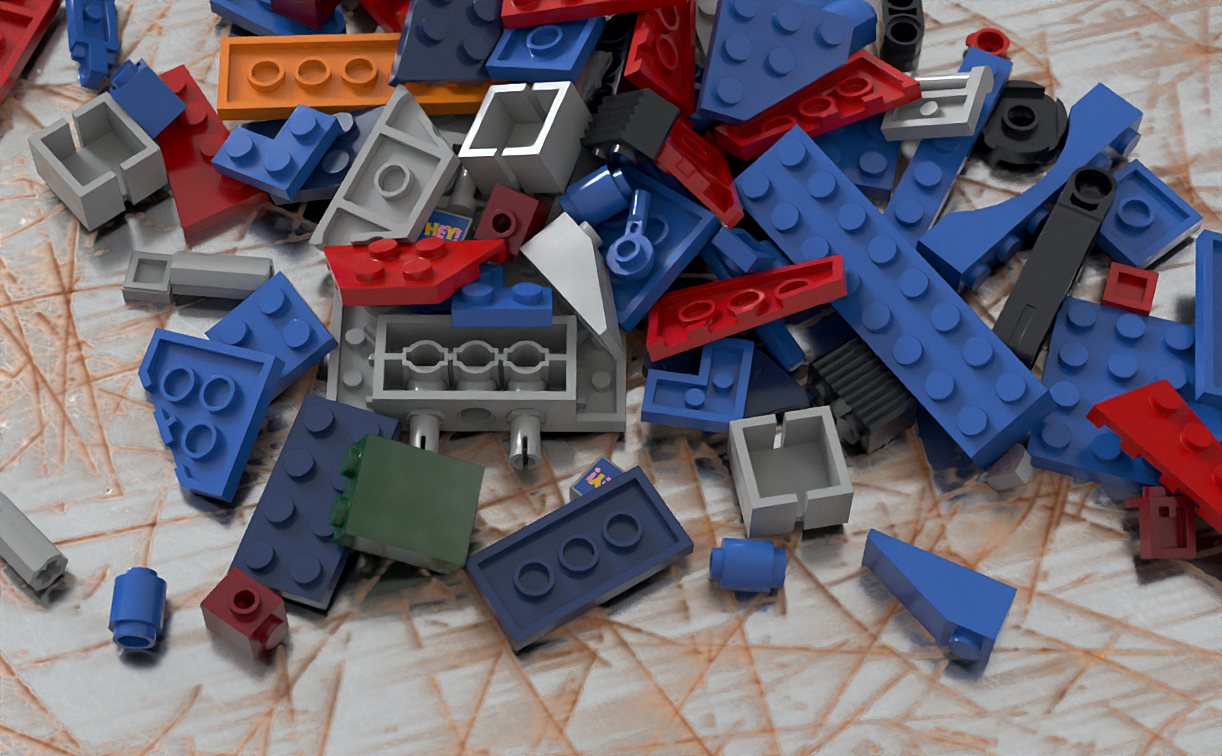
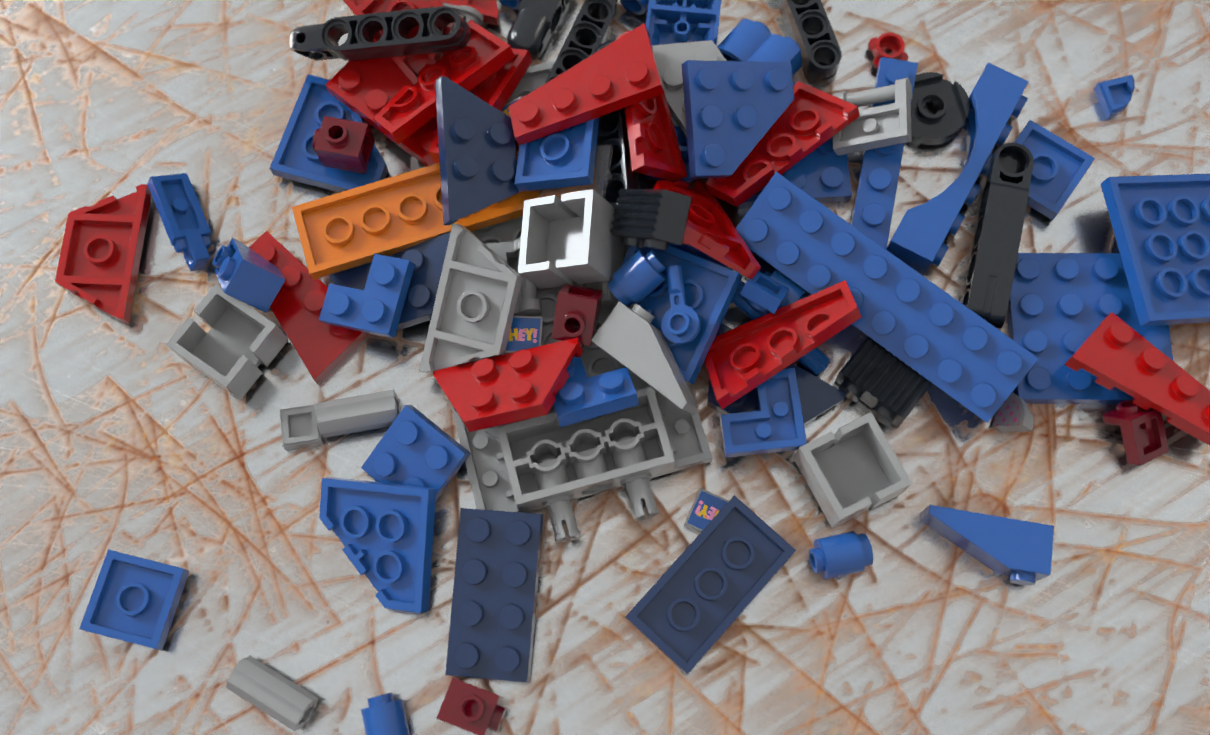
camera: 10 degrees left, 15 degrees up
dark green brick [329,433,485,575] -> none
red plate [1101,262,1159,317] -> none

